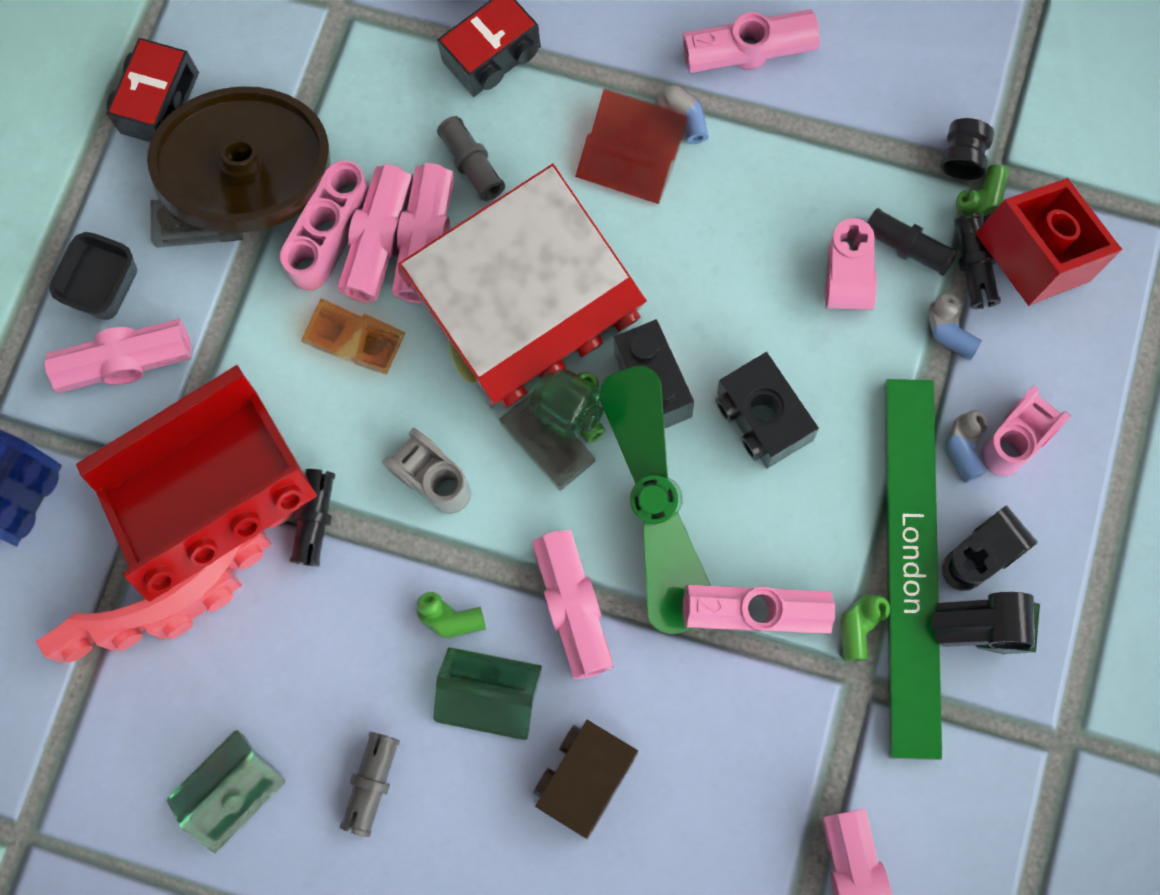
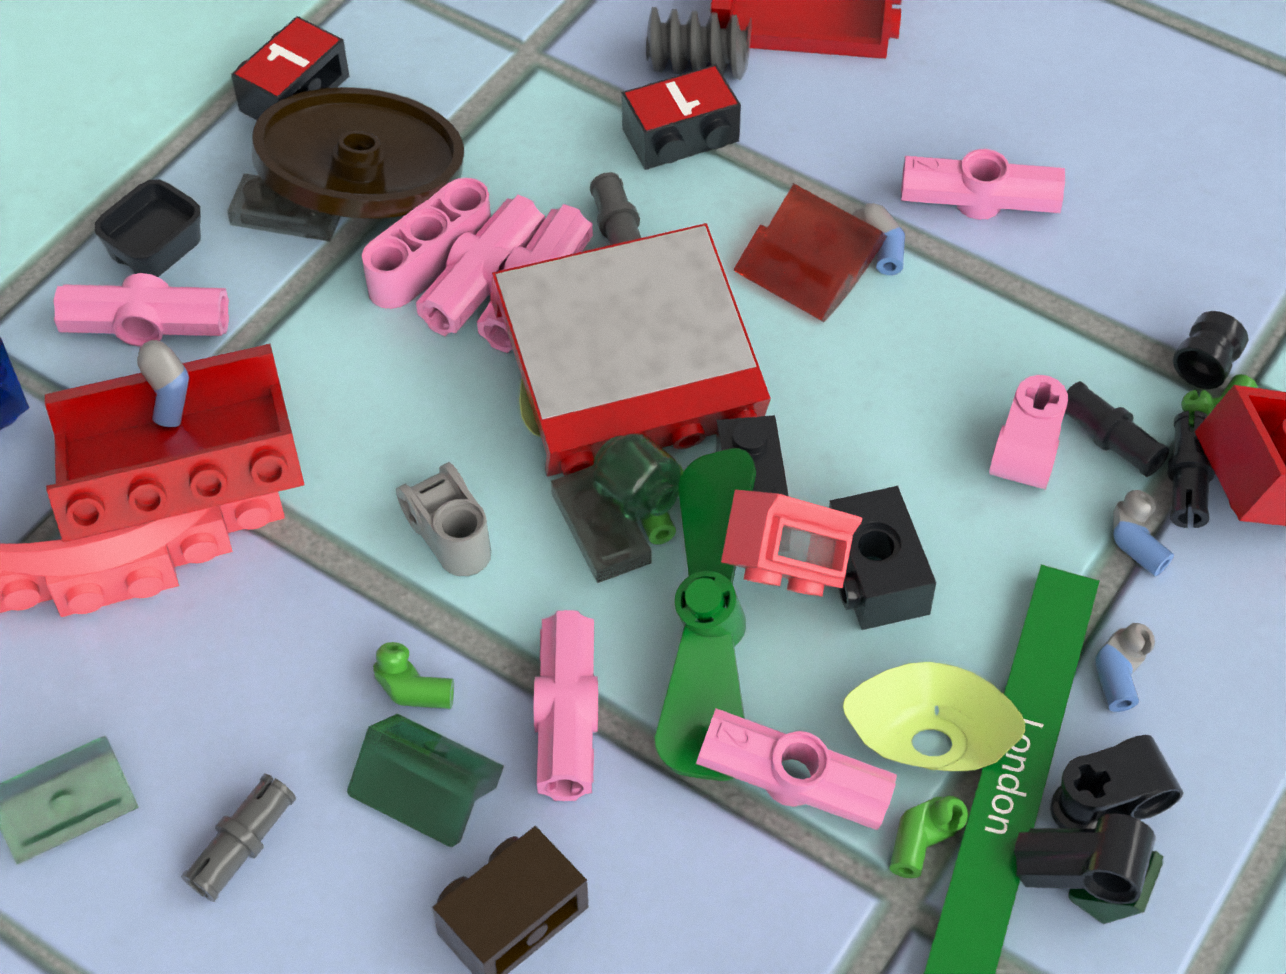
camera: 10 degrees right, 20 degrees down
black pin [289,469,336,567] -> none
clear orange slope [301,298,406,375] -> none
bright pink piece [982,385,1071,476] -> none
none -> arm [137,340,189,427]
none -> coral window [721,490,862,597]
none -> yellowish green piece [843,662,1025,771]

